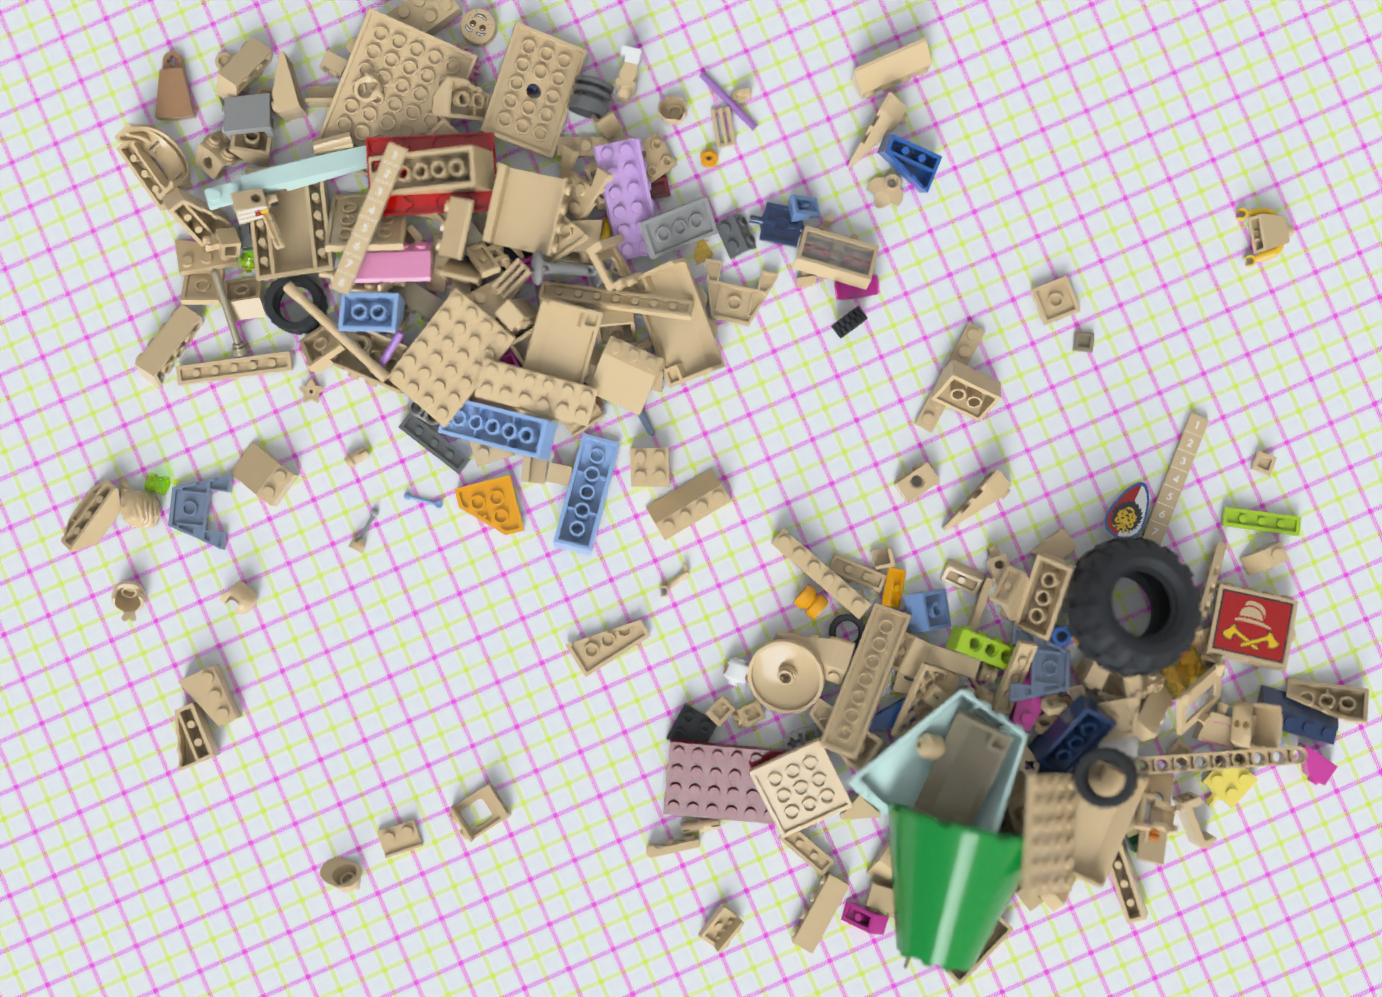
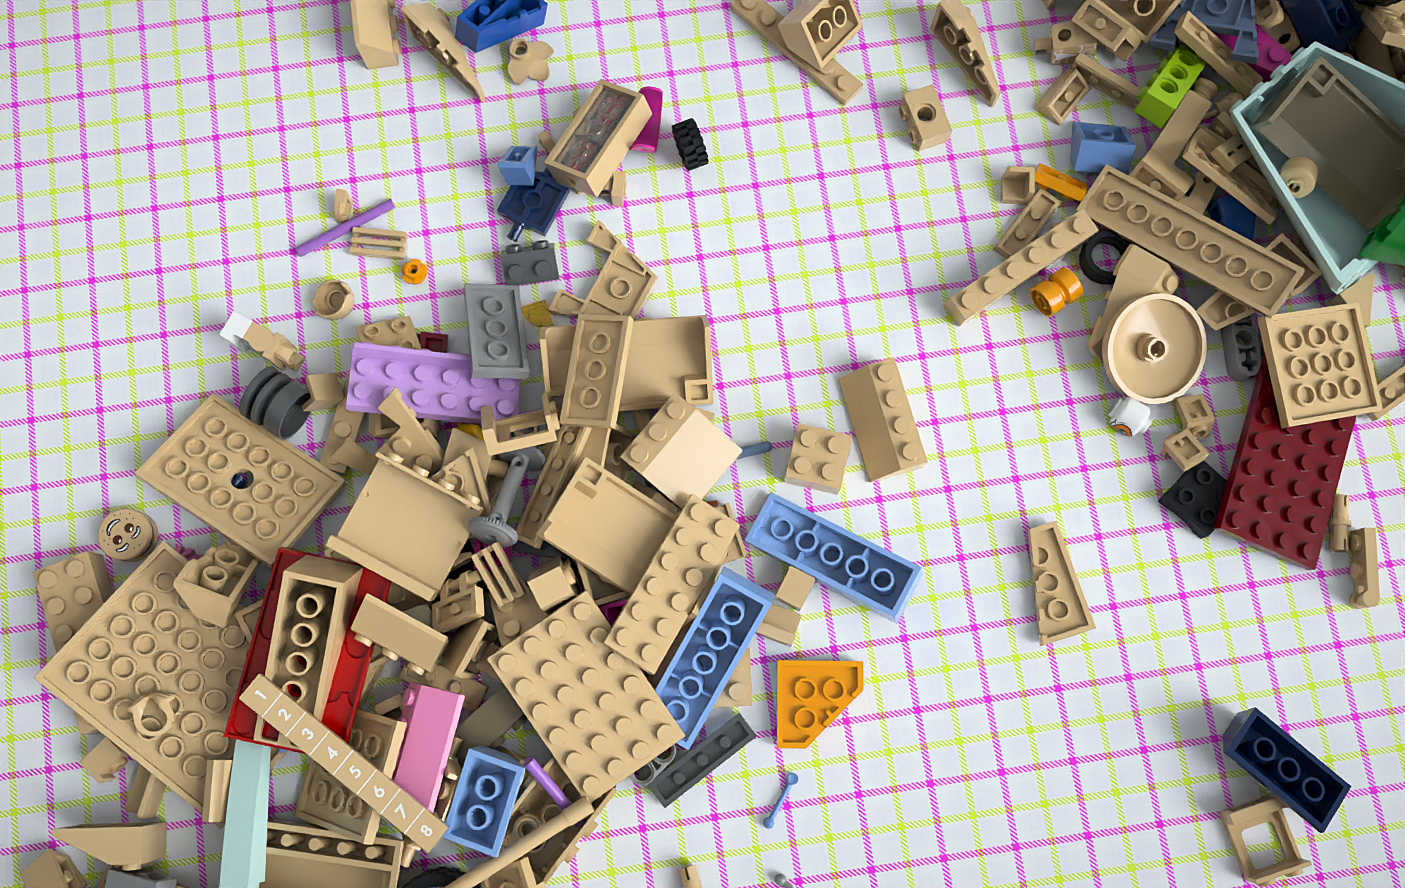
camera: 80 degrees left, 10 degrees down
tan piece [658,563,691,597] -> none
none -> tan plate [559,314,634,429]
none -> dark blue slope [1223,707,1352,833]

